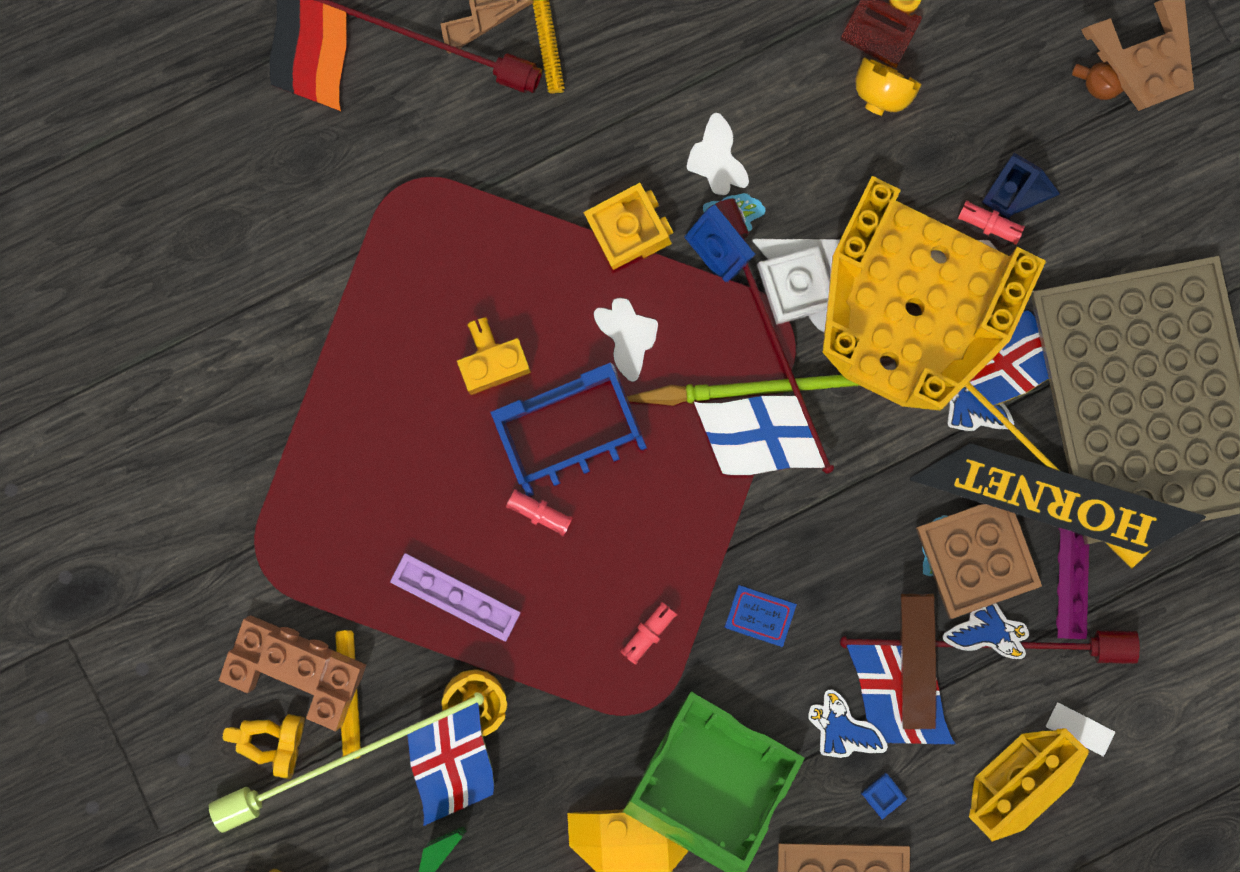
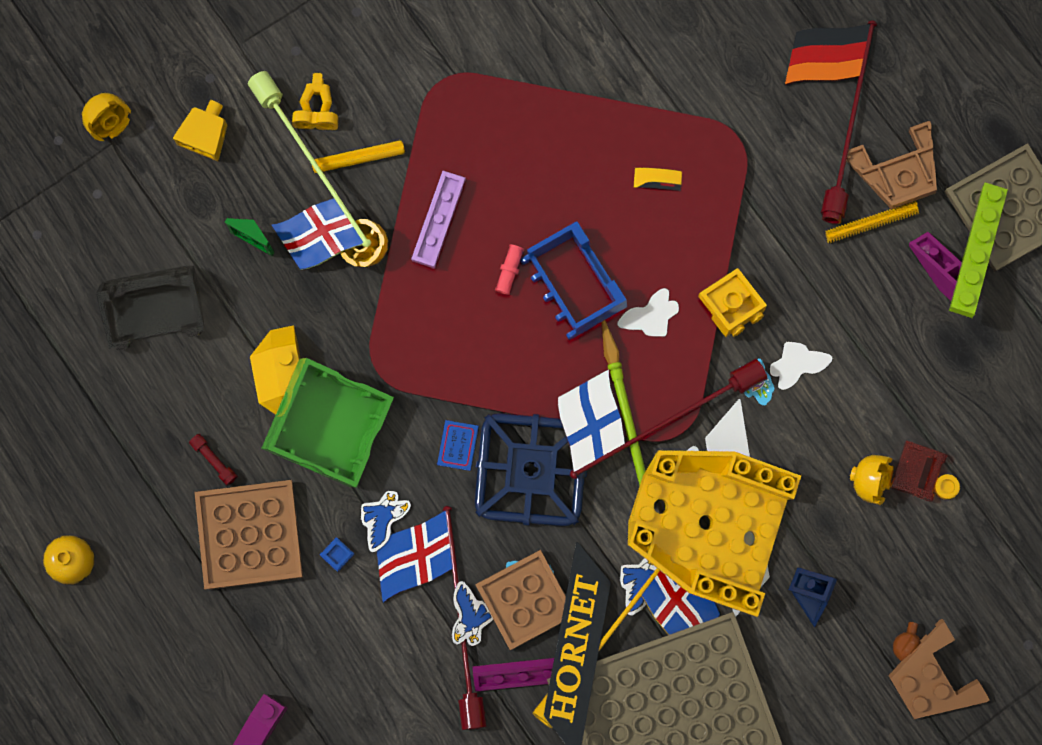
camera: 85 degrees right, 5 degrees down
nougat bracket [219,615,366,731] -> none
yellow brick [457,317,531,395] -> none
coral pin [620,602,678,665] -> none
blue tile [684,204,755,282] -> none
white tile [757,246,830,325] -> none
reddish brown slope [900,594,936,729] -> none
coral pin [958,200,1025,245] -> none
yellow wedge [969,728,1089,842] -> none
white sticker [1046,702,1115,757] -> none
none -> dark blue plate [475,413,587,526]
none -> yellow sticker [634,168,682,191]

